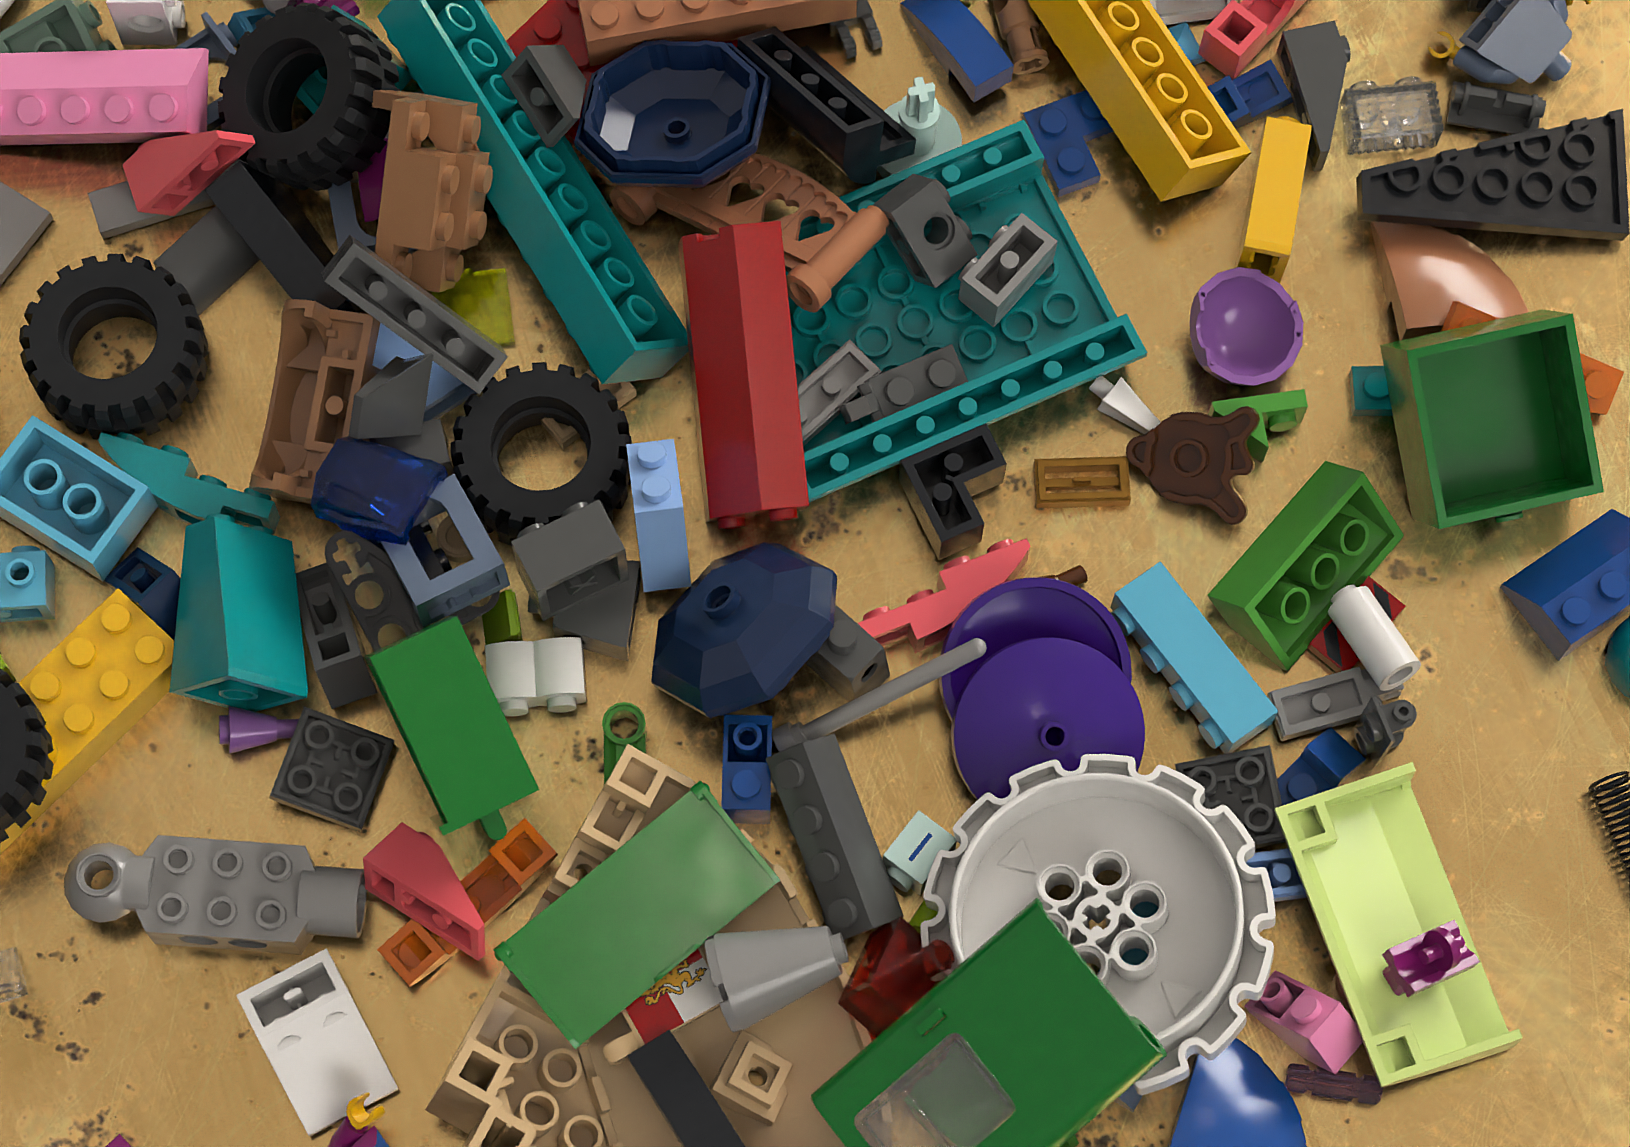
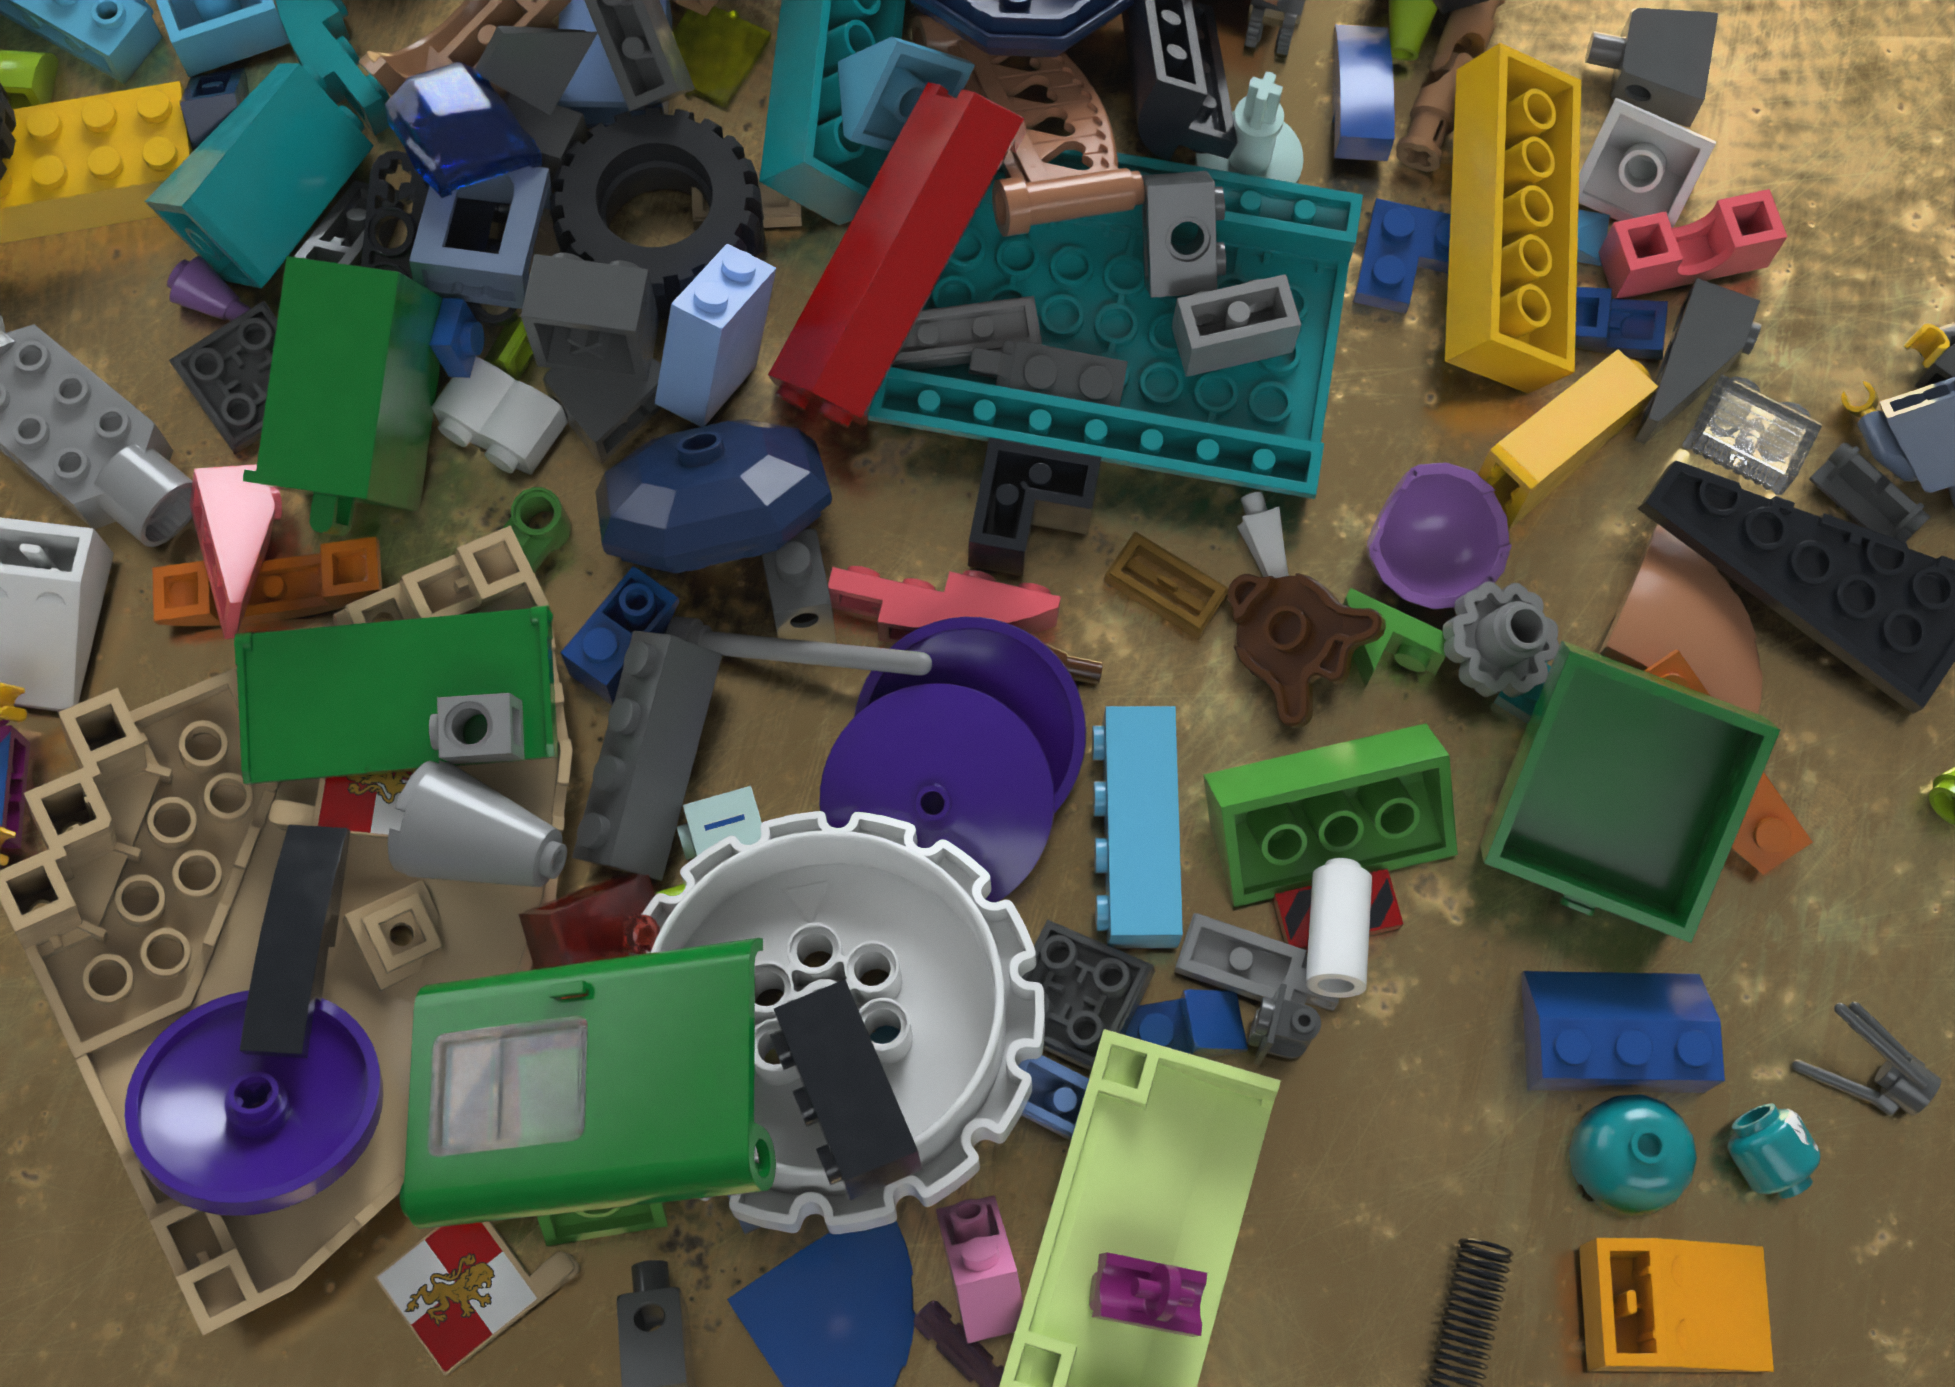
camera: 35 degrees right, 0 degrees up
none -> blue plate [429,298,484,378]
none -> light grey brick [429,693,524,764]
none -> black brick [769,979,922,1200]
none -> medium azure slope [838,36,975,152]
none -> light grey plant [1443,581,1559,698]

